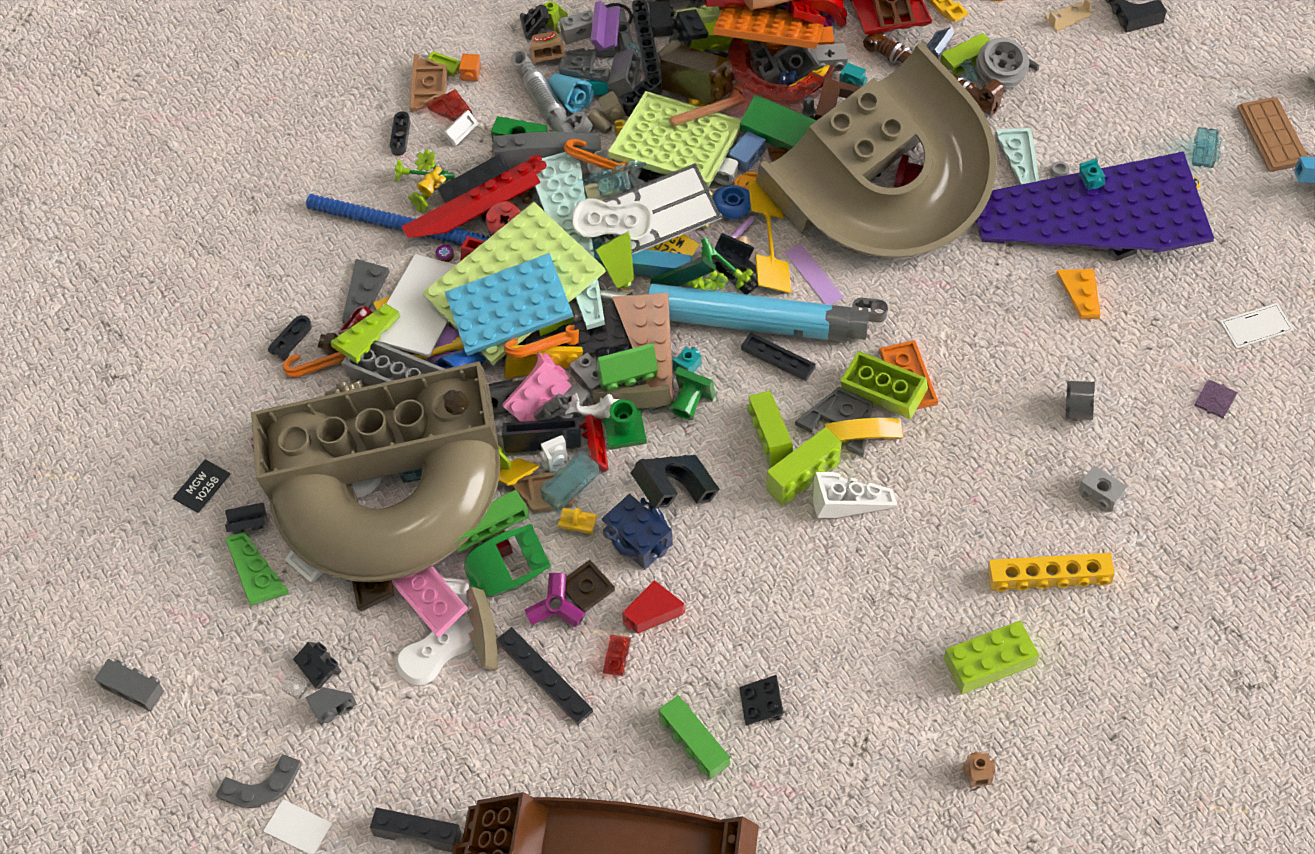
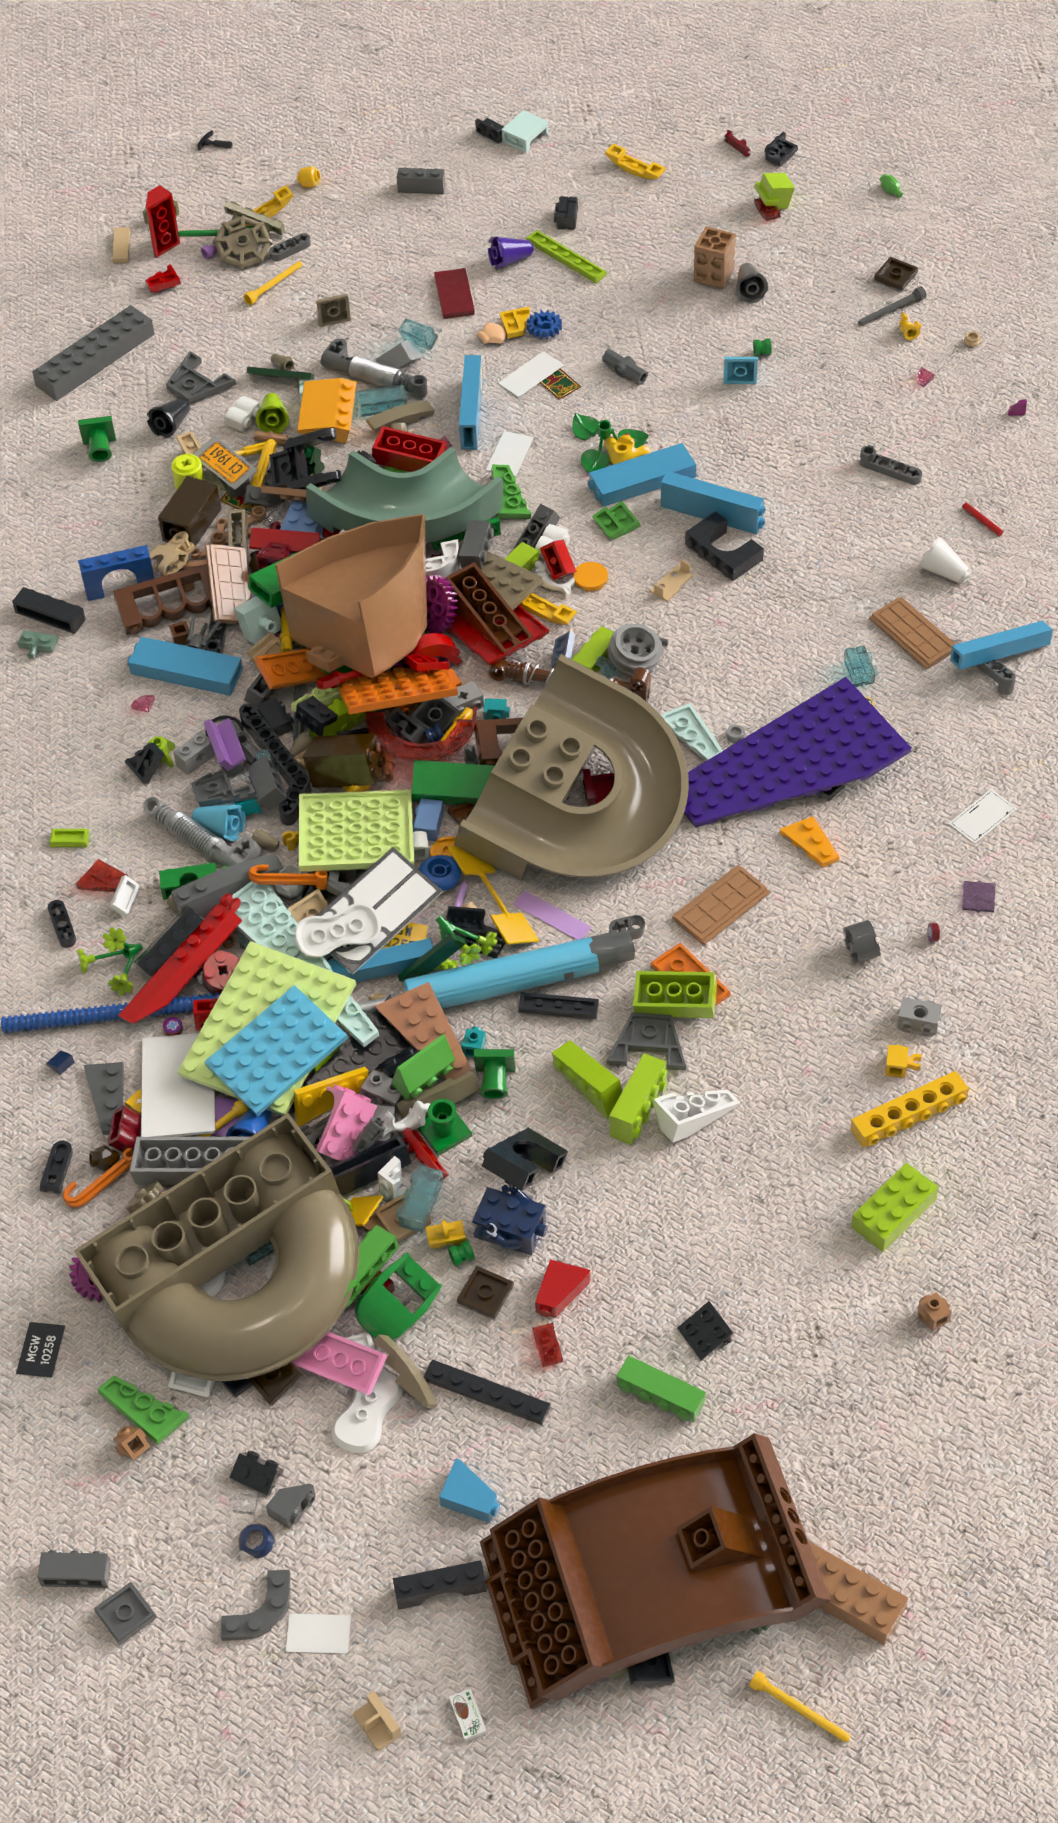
camera: 25 degrees left, 5 degrees down
black bracket [225,502,268,534] -> none
lime wing [331,304,400,363] -> none
medium nougat wing [410,54,448,112] -> none
yellow piece [416,166,446,197] -> none
dark brown rock [444,390,469,415] -> none
orange brick [459,53,481,81] -> none
orange piece [504,325,579,359] -> none
magenta piece [524,573,586,628] -> none
medium nougat torso [530,31,565,63] -> none
clear light blue bracket [584,160,646,198] -> none
lime slope [596,230,634,289] -> none
dark tan brick [598,91,625,122] -> none
nougat axle [669,94,746,127] -> none
yellow slope [824,418,902,443] -> none
teal brick [1079,158,1105,191] -> none
none -> dark blue slope [46,1050,75,1075]
none -> dark grey plate [94,1582,157,1645]
none -> medium nougat brick [113,1425,150,1460]
none -> black tile [222,1379,252,1398]
none -> dark blue piece [238,1524,274,1558]
none -> dark azure slope [439,1458,500,1523]
none -> green wheel [448,1240,475,1267]
none -> medium nougat piece [672,865,770,945]
none -> yellow brick [885,1045,922,1078]
none -> dark red tile [927,923,940,942]

